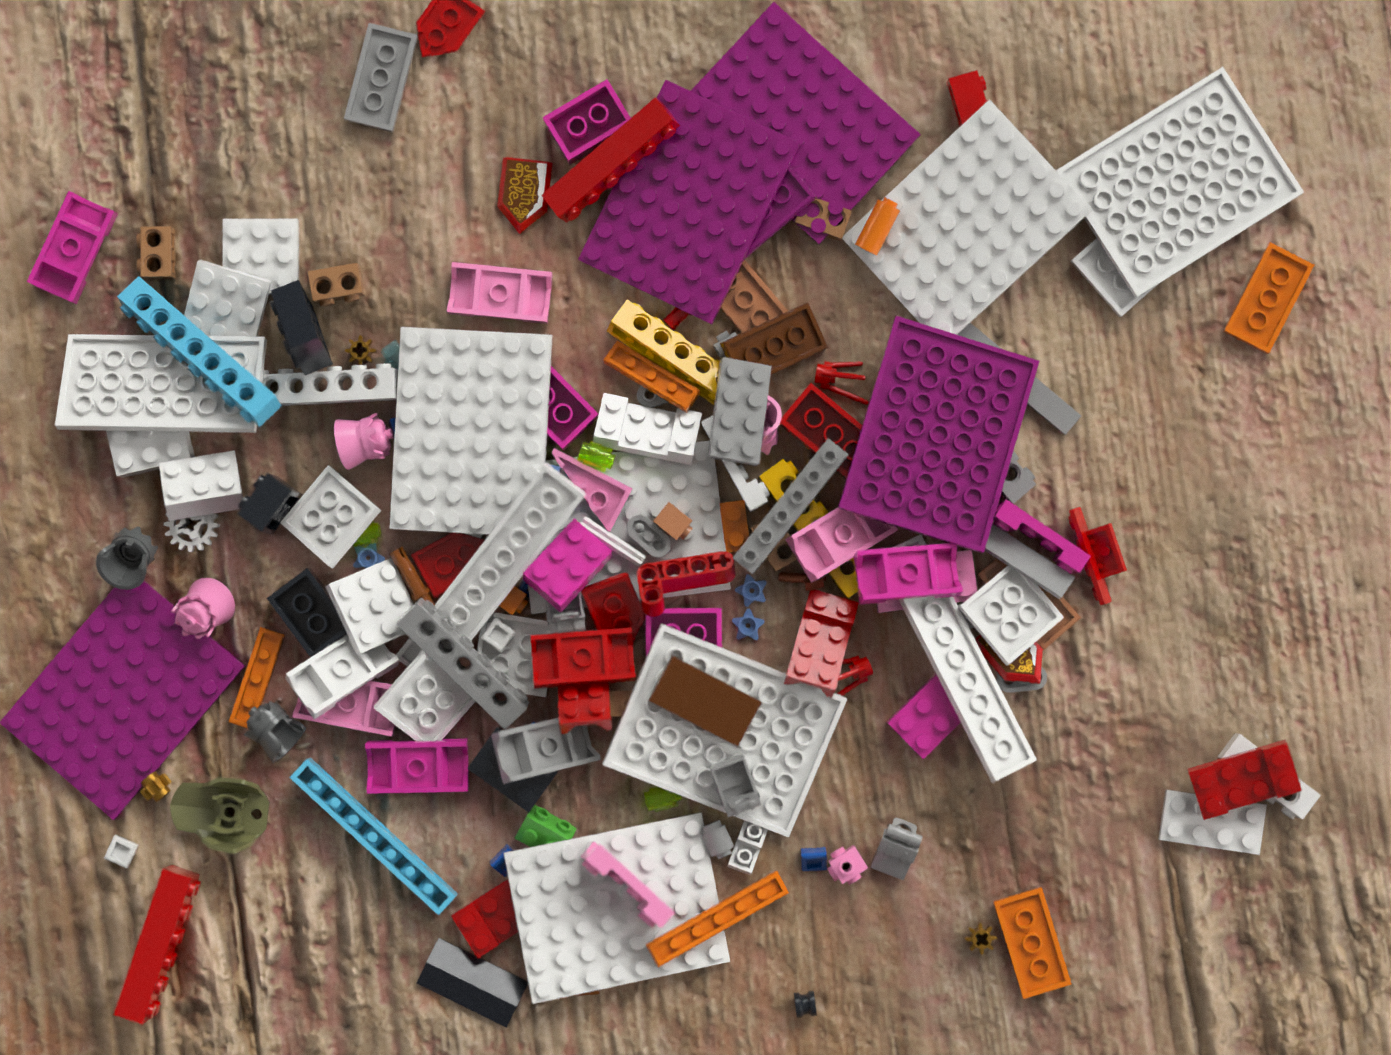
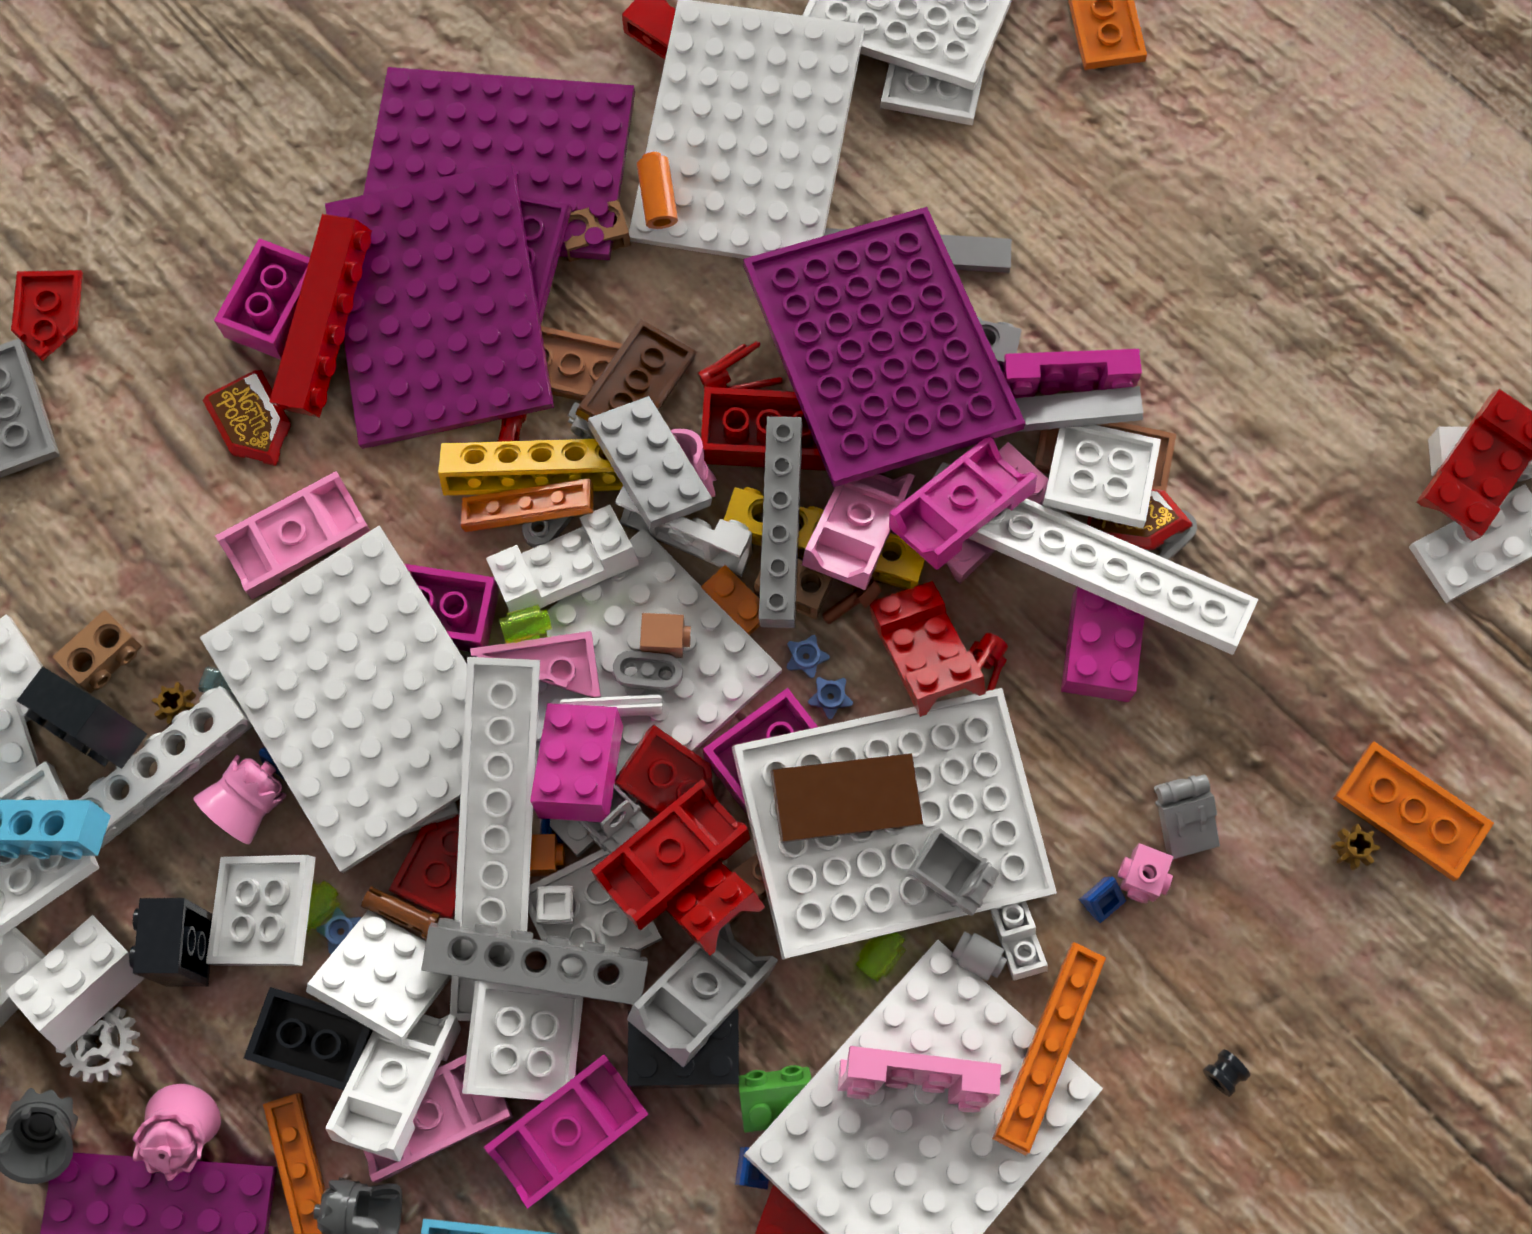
camera: 35 degrees left, 15 degrees down
red beam [637,551,736,617] -> none
red bracket [1068,507,1127,606] -> none

